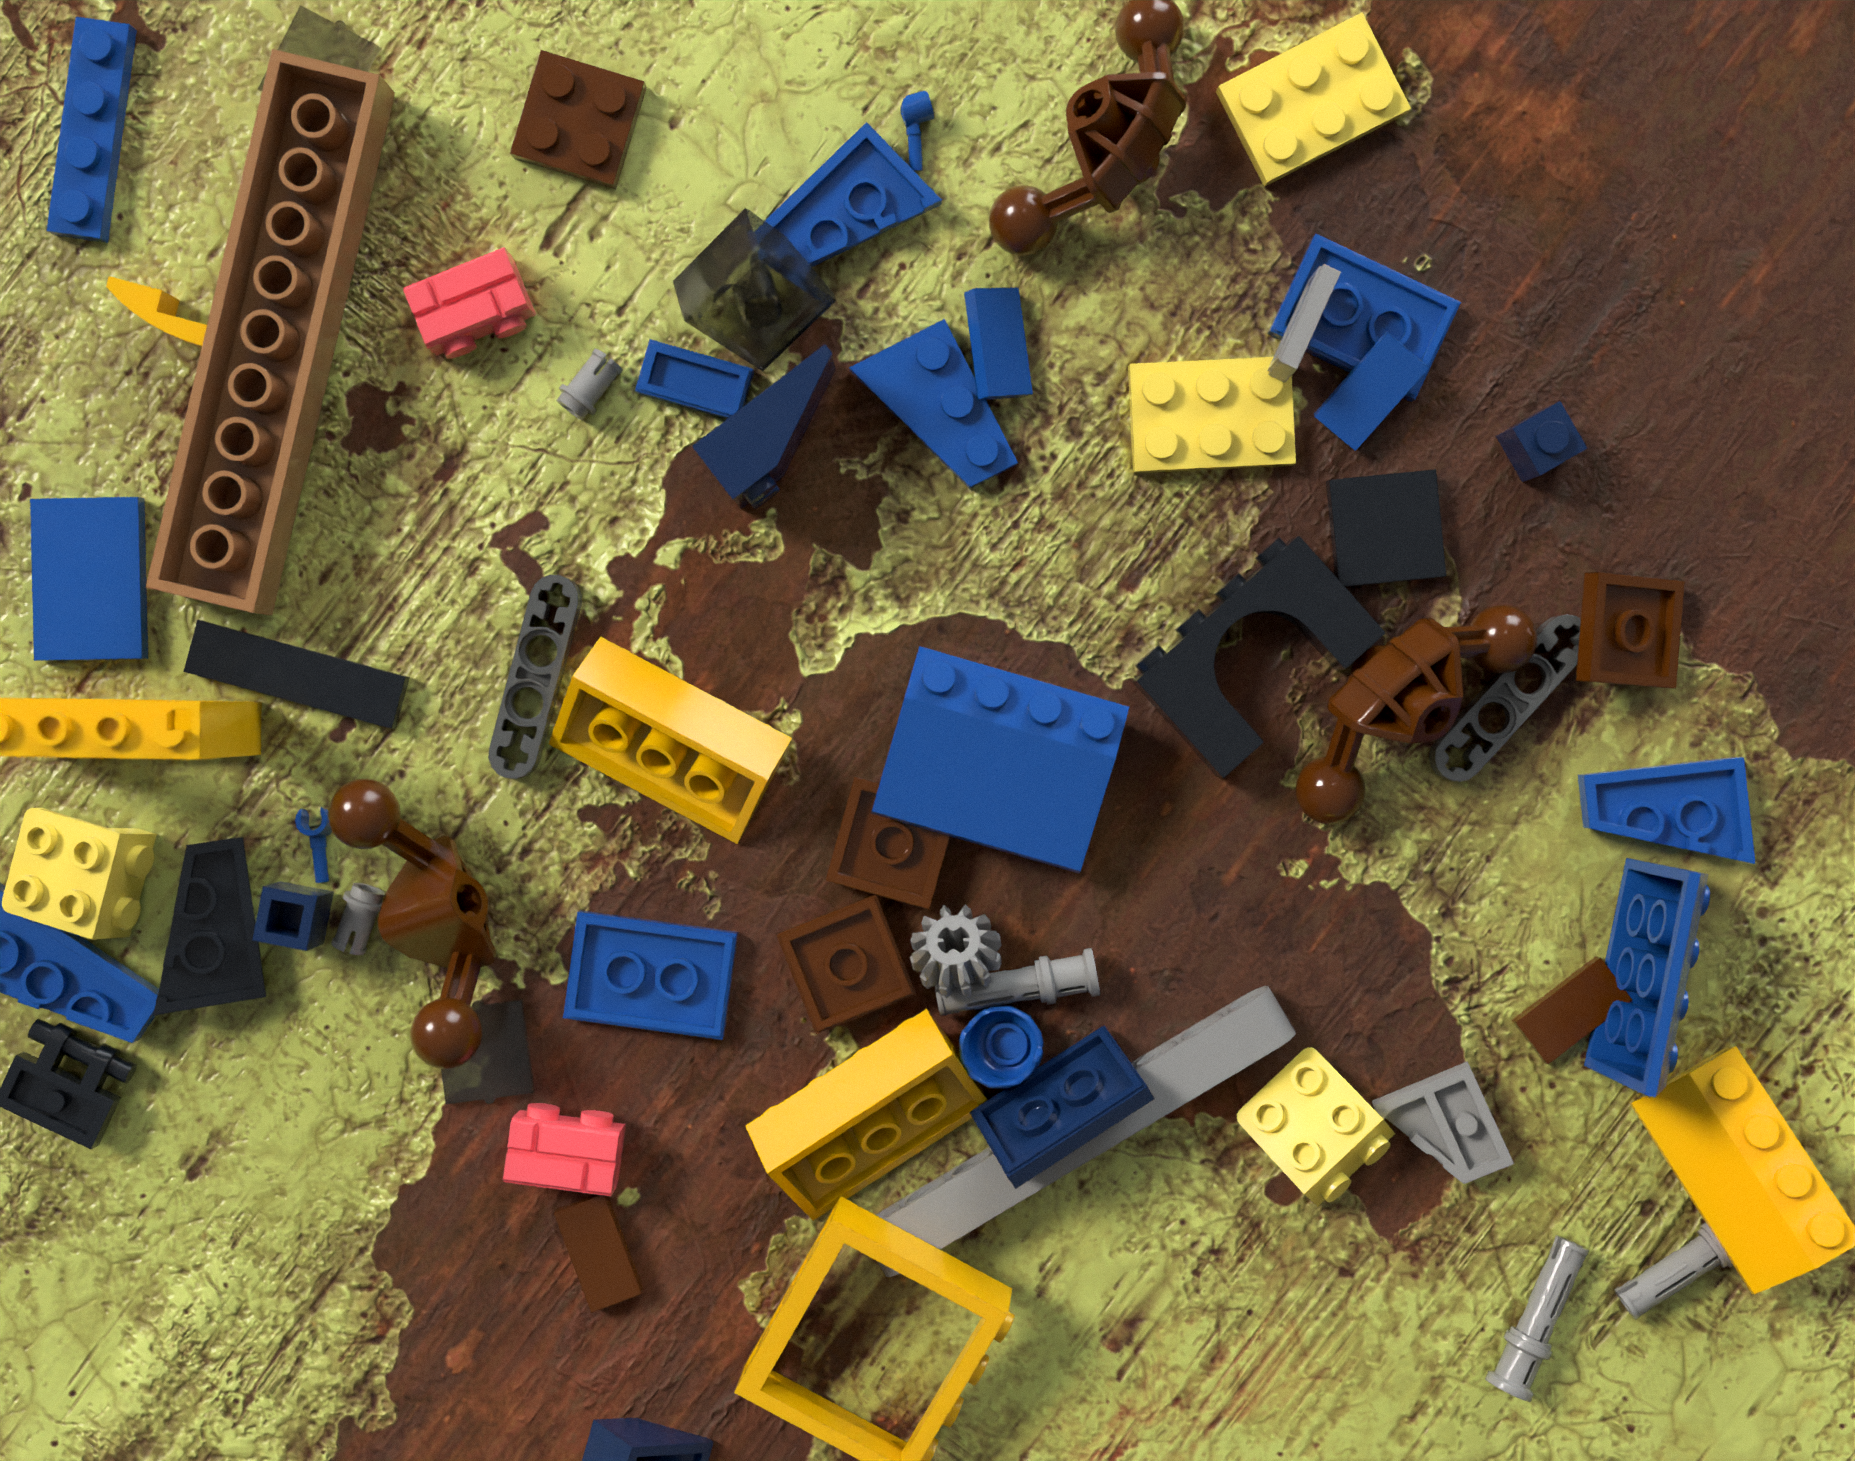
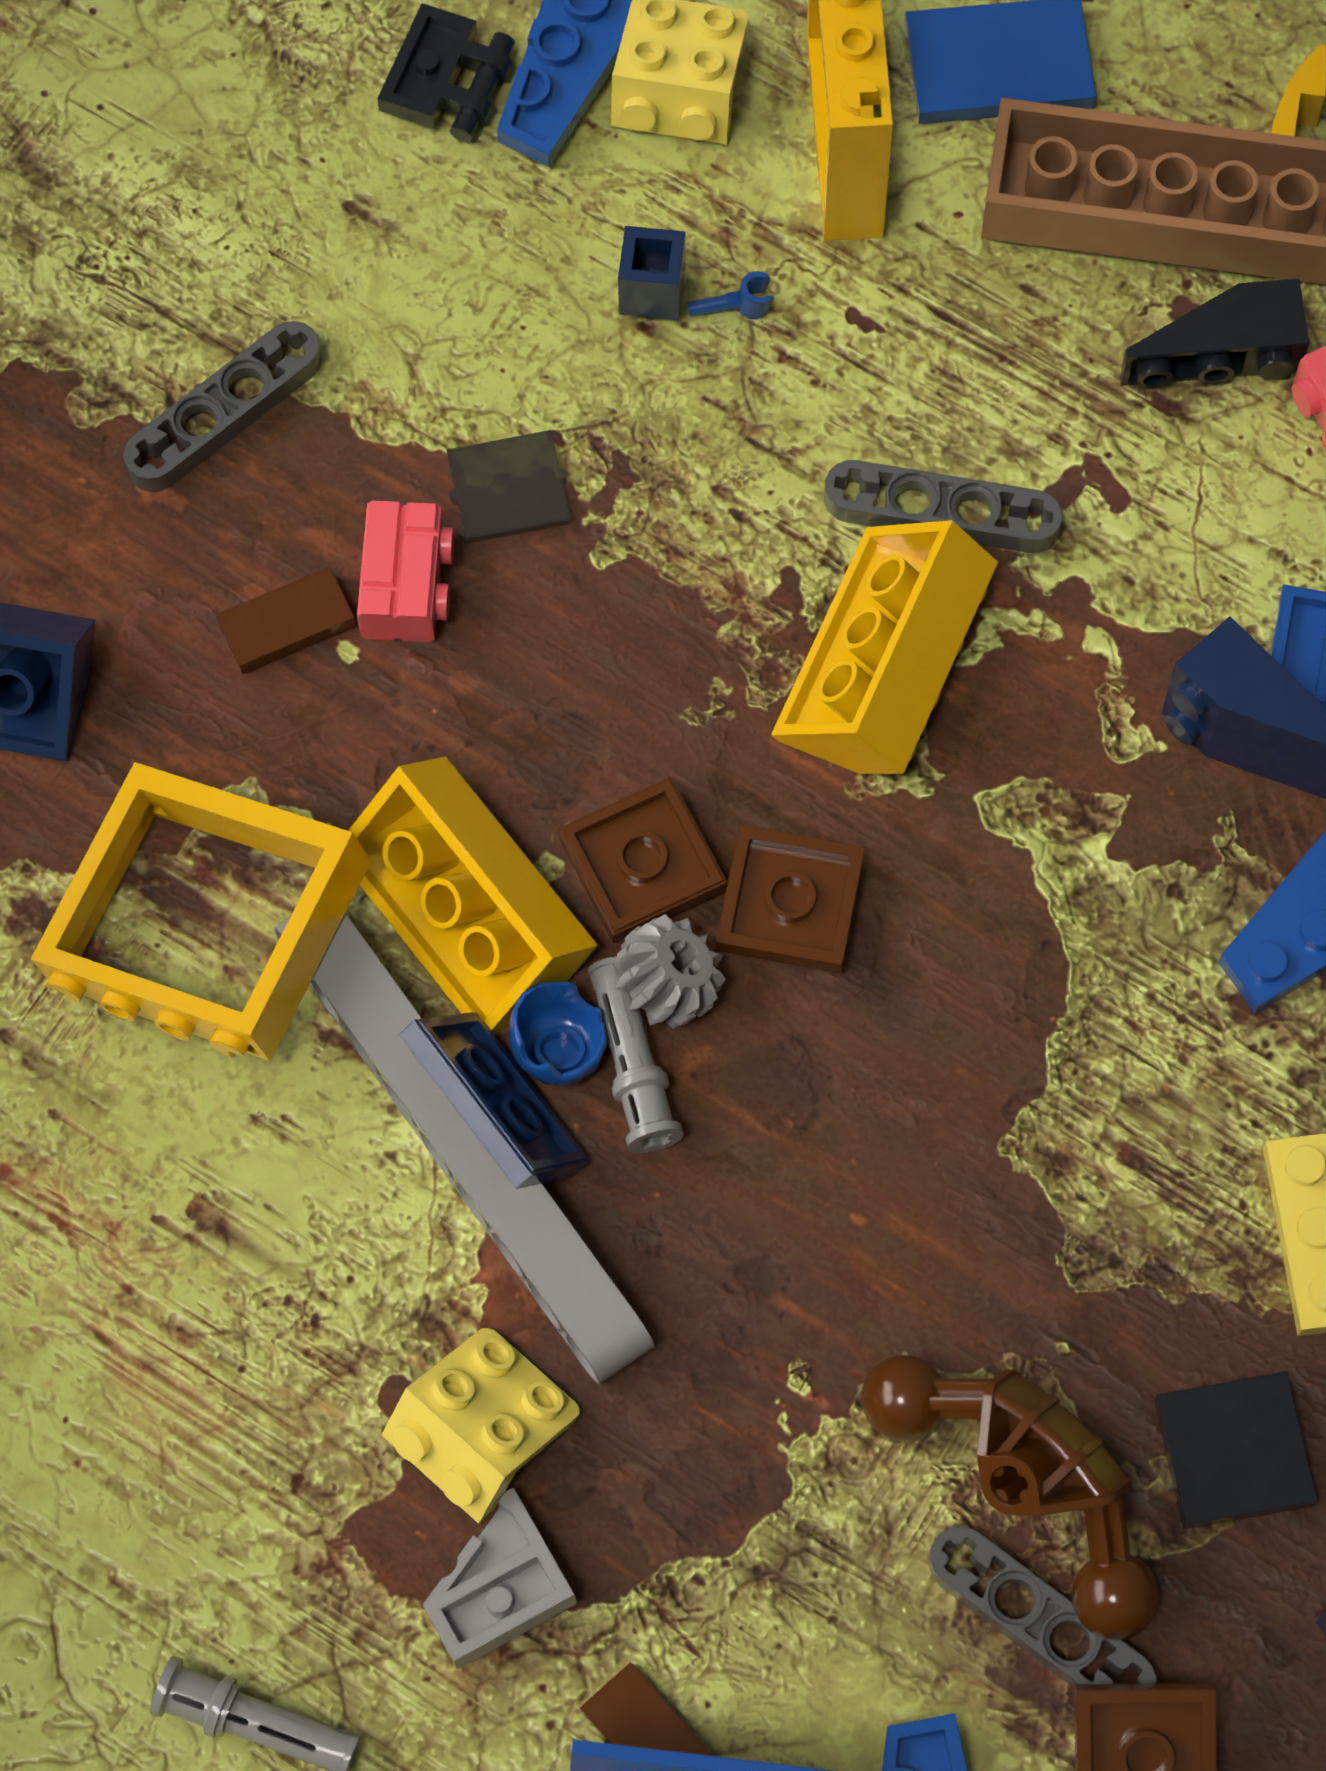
camera: 90 degrees right, 20 degrees down
black wing [153,837,267,1016] -> none
black tile [183,620,410,729] -> none
reddish brown piece [328,779,496,1069] -> none
light grey pin [331,883,385,955] -> none
light grey pin [556,349,623,420] -> none
blue tile [563,910,738,1040] -> none
blue slope [871,646,1129,873] -> none
black arch [1131,536,1386,778] -> none
none -> dark grey beam [123,321,322,492]
none -> black slope [1120,278,1309,389]

